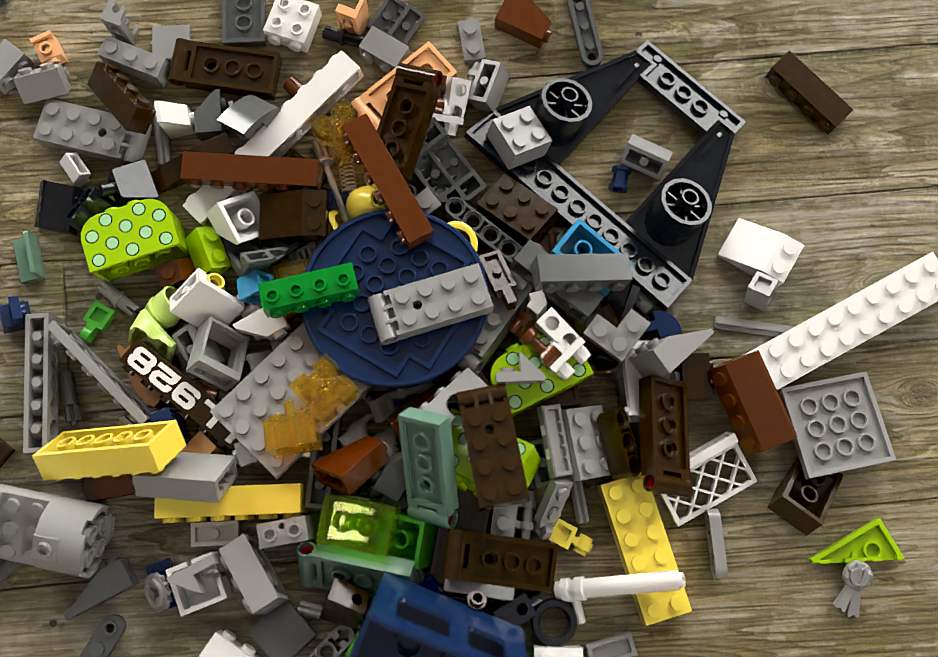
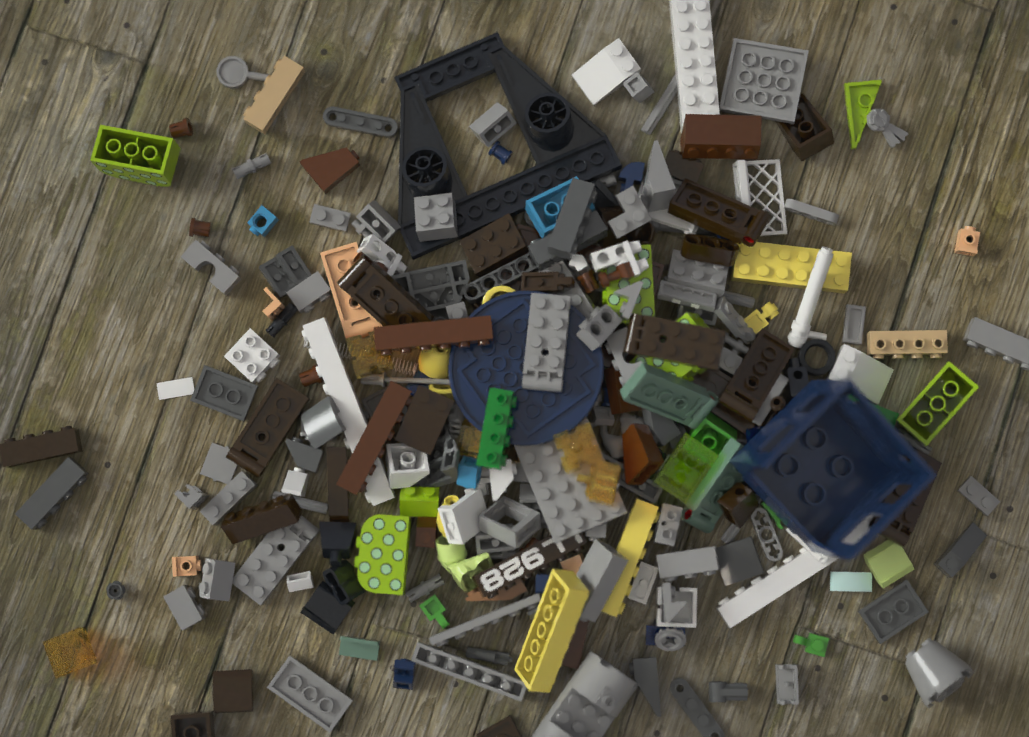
camera: 60 degrees left, 5 degrees up
none -> light grey brick [576,304,622,351]

